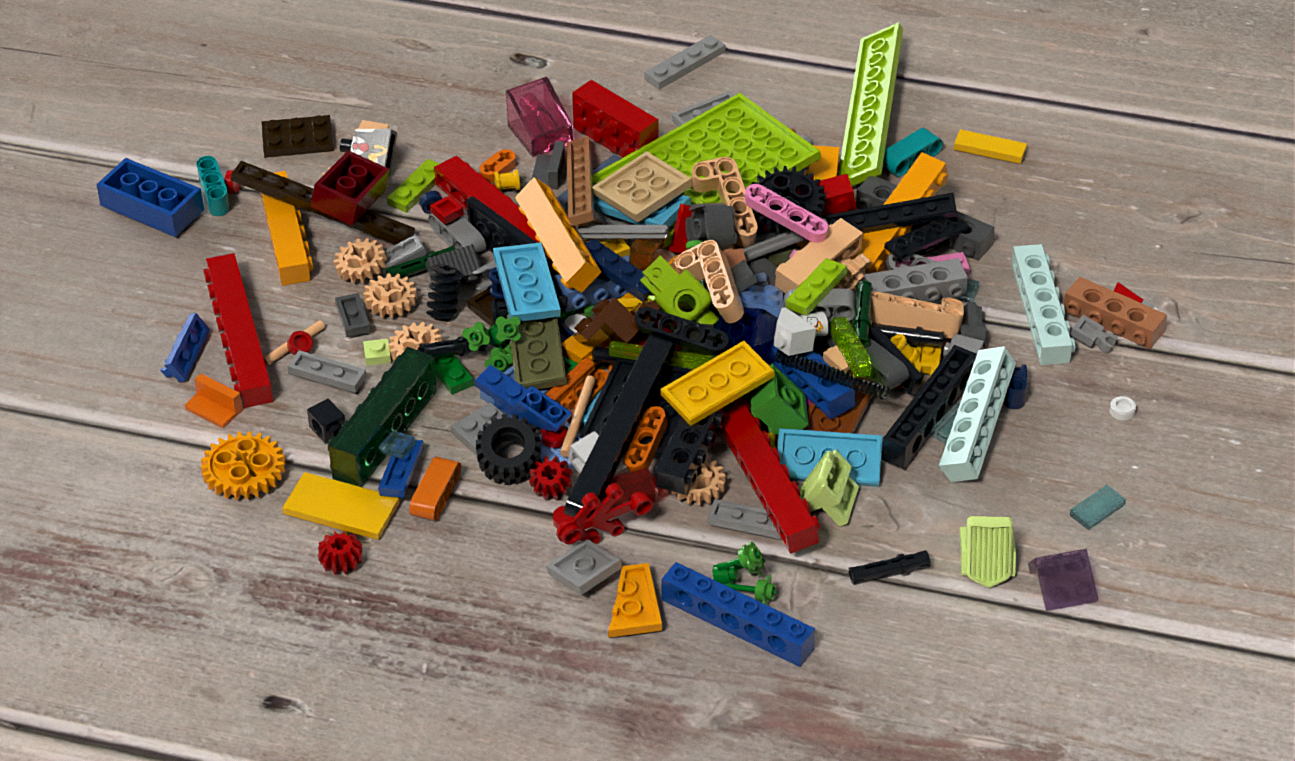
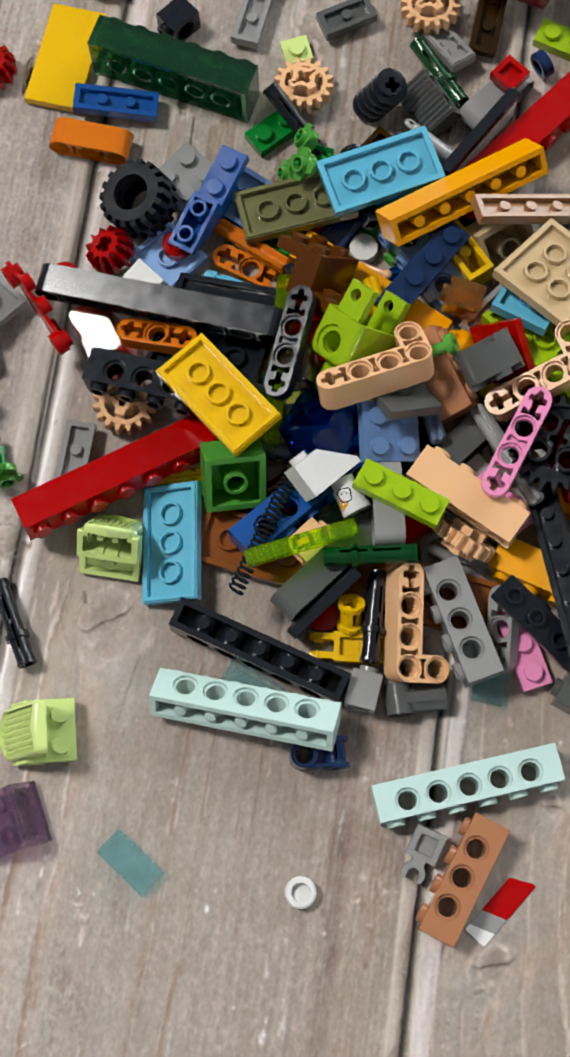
camera: 85 degrees right, 30 degrees up
light nougat gear [363,273,417,318] -> none
clear light blue tile [380,431,416,459] -> none
light nougat bar [560,376,596,457] -> none
light grey axle [577,225,670,239] -> none

